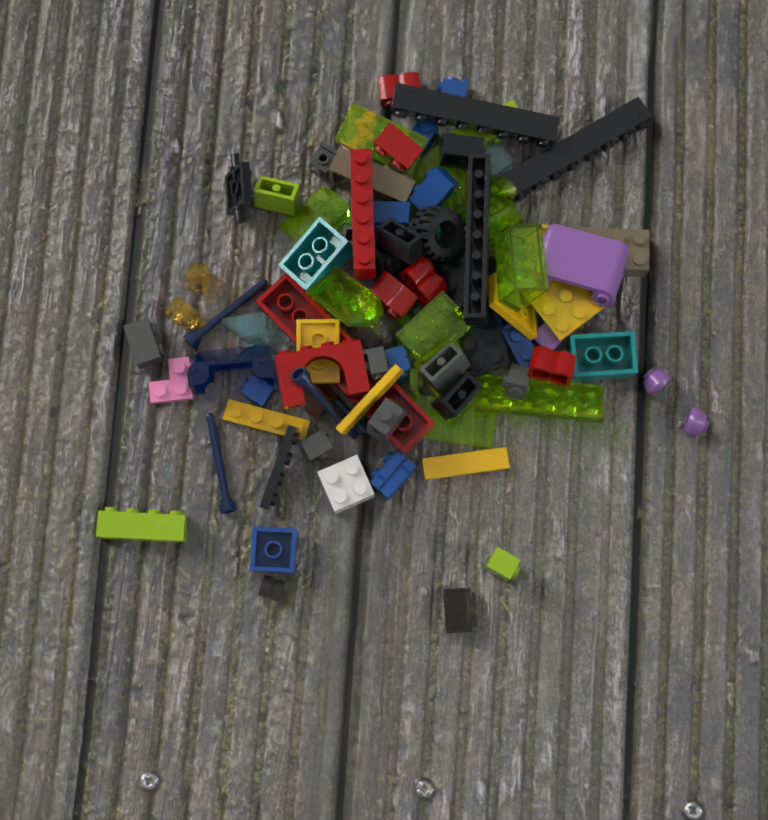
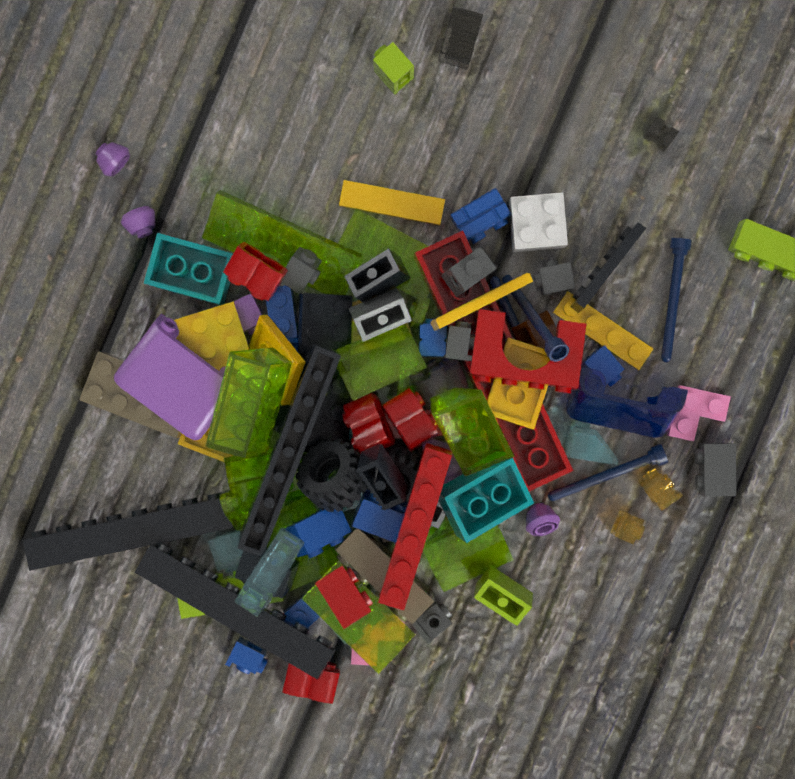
camera: 165 degrees left, 10 degrees up
black plate [225,153,253,224] -> none
blue brick [250,526,298,575] -> none
none -> clear light blue slope [235,528,305,617]
none -> medium lavender cone [526,503,560,536]

